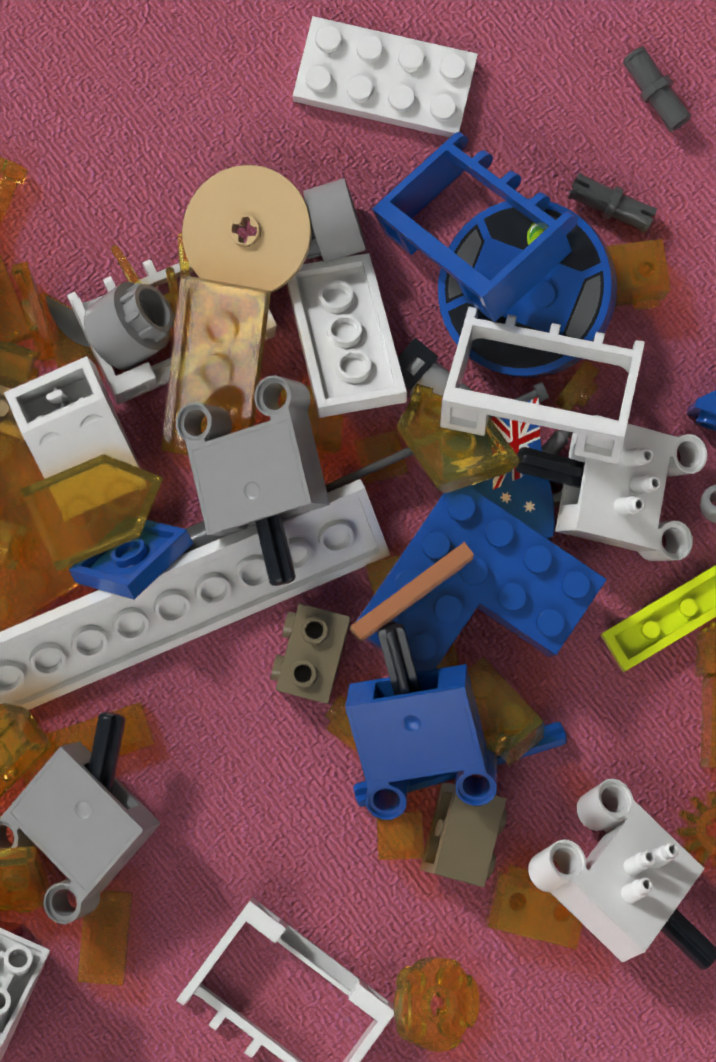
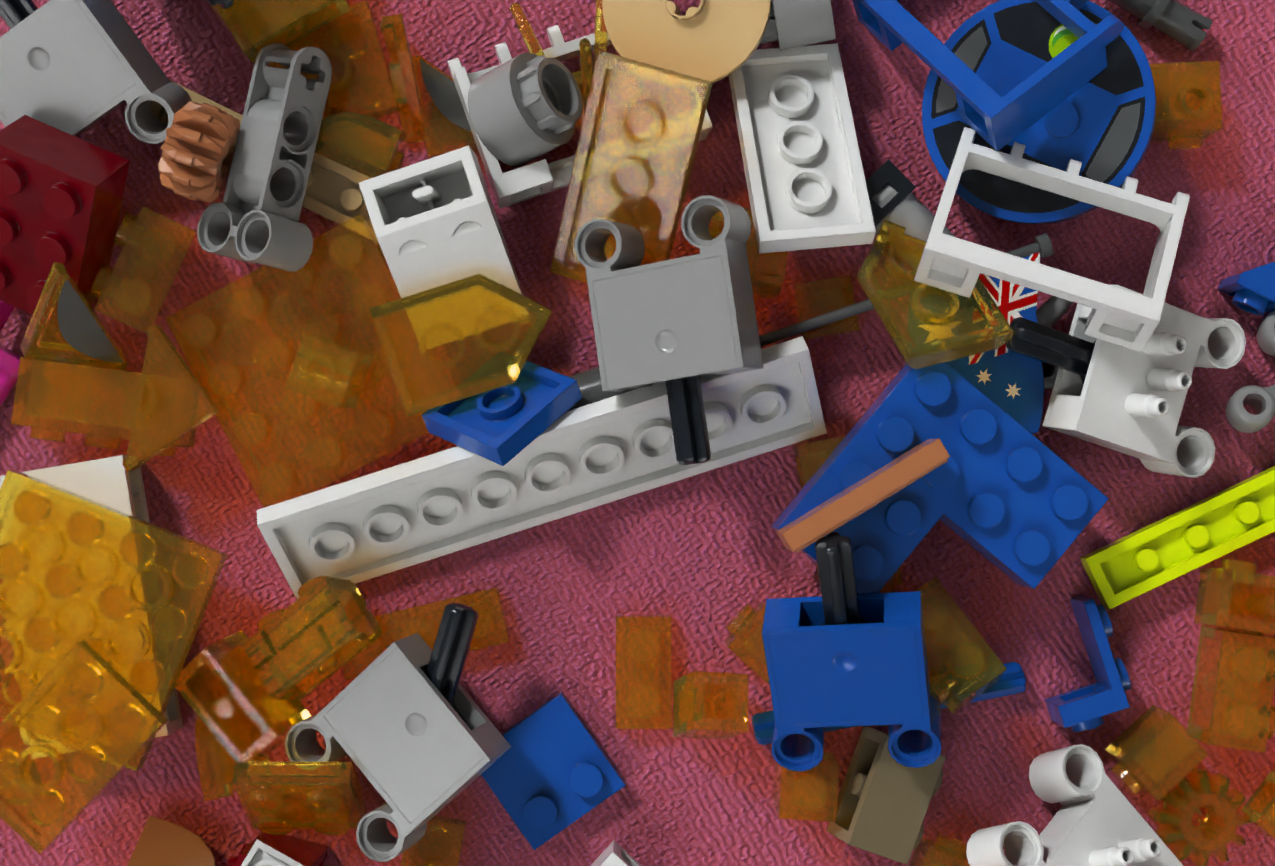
camera: 10 degrees right, 5 degrees up
dark tan brick [270,603,351,704] -> none
clear yellow plate [555,360,600,411] -> none
none -> blue plate [481,692,626,850]
none -> clear yellow plate [616,615,672,729]
none -> clear yellow brick [673,671,749,739]
none -> blue bracket [1045,595,1131,732]
none -> clear yellow brick [1104,705,1209,801]

